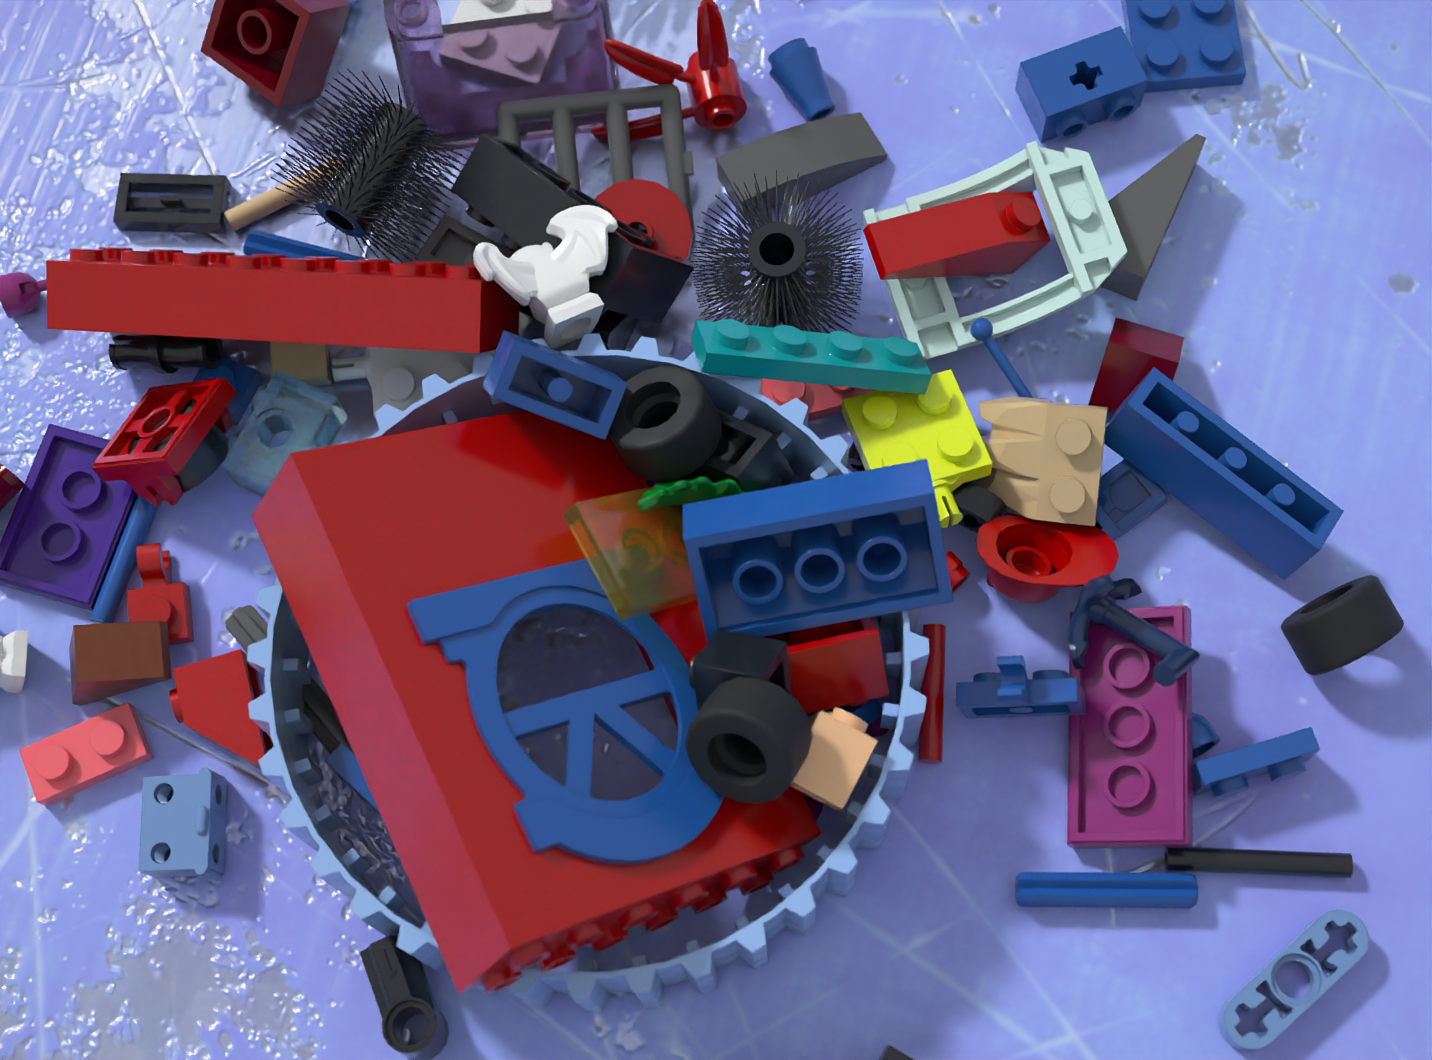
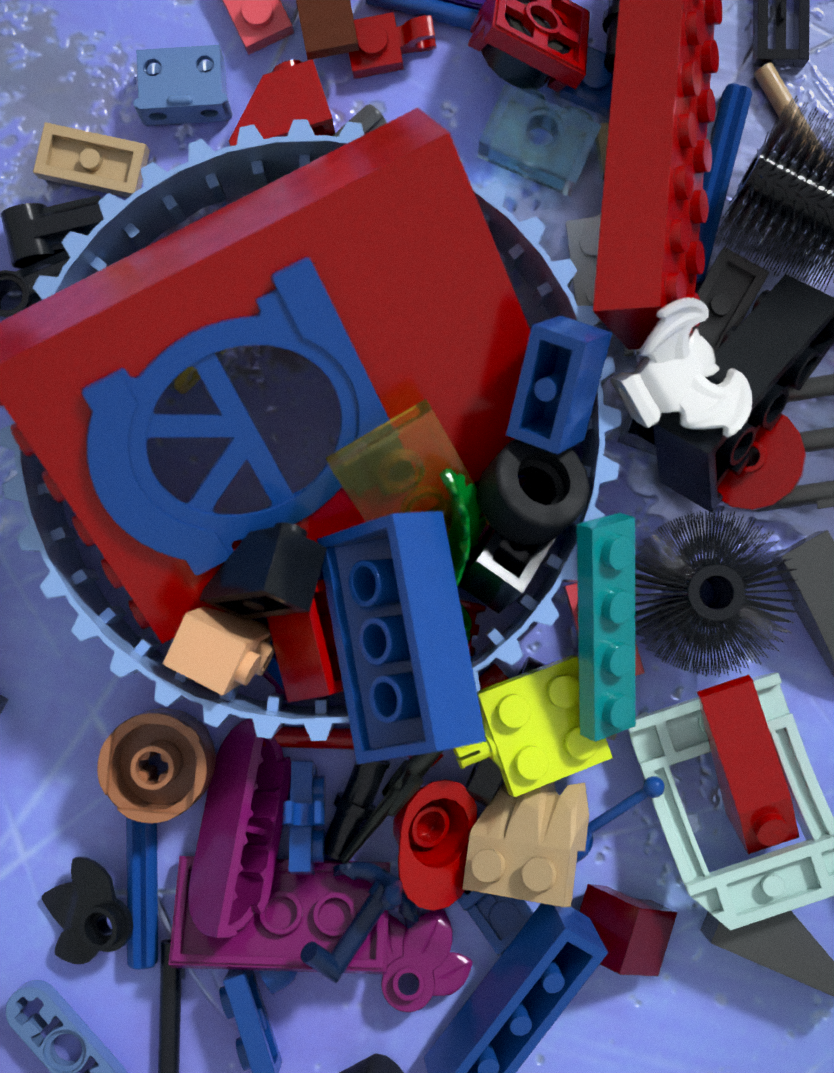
camera: 85 degrees right, 15 degrees up
black tyre [685,677,813,804] -> none
none -> black piece [1,195,104,269]
none -> tan plate [33,122,150,198]
none -> black plate [42,857,133,964]
none -> nougat brick [97,708,216,823]
none -> magenta brick [188,718,291,938]
none -> black pin [325,760,390,861]
none -> pearl dark grey piece [339,750,444,864]
none -> magenta plate [381,909,473,1012]

